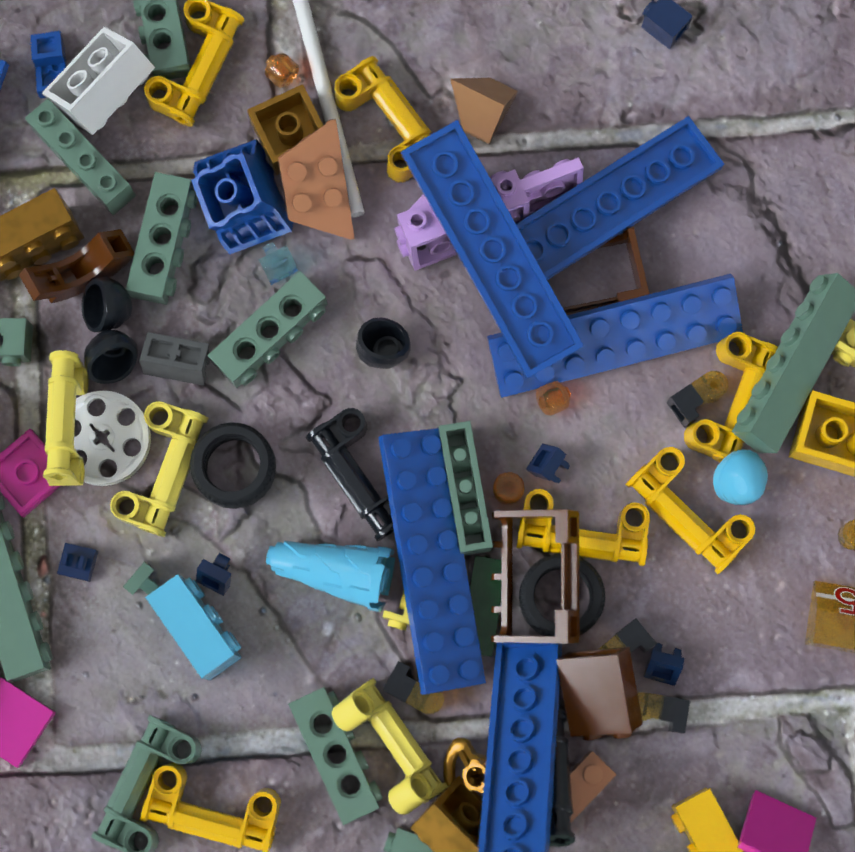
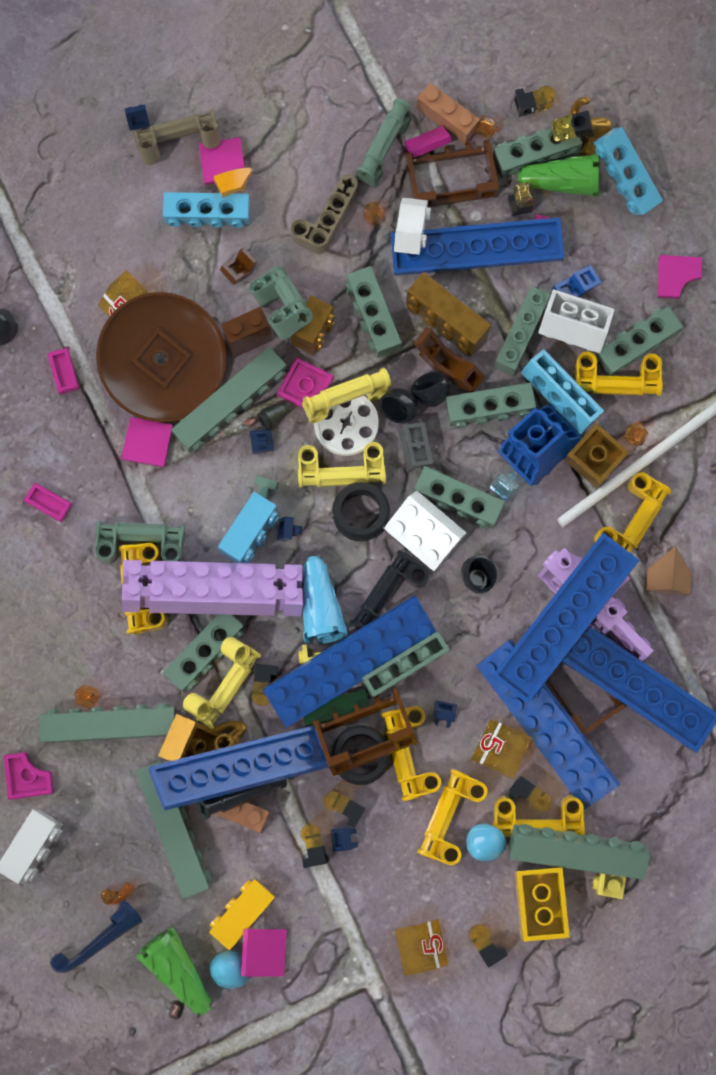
camera: 65 degrees right, 0 degrees up
nougat wing [278,119,355,239] -> none
clear orange piece [493,472,525,505] -> none
clear orange piece [536,381,571,416] -> none
reddish brown brick [557,647,643,740] -> none
none -> lavender brick [122,560,303,616]
none -> pearl dark grey cone [257,401,291,429]
none -> white brick [384,491,467,571]
none -> clear yellow slope [471,720,532,779]
none -> medium azure brick [521,349,604,434]

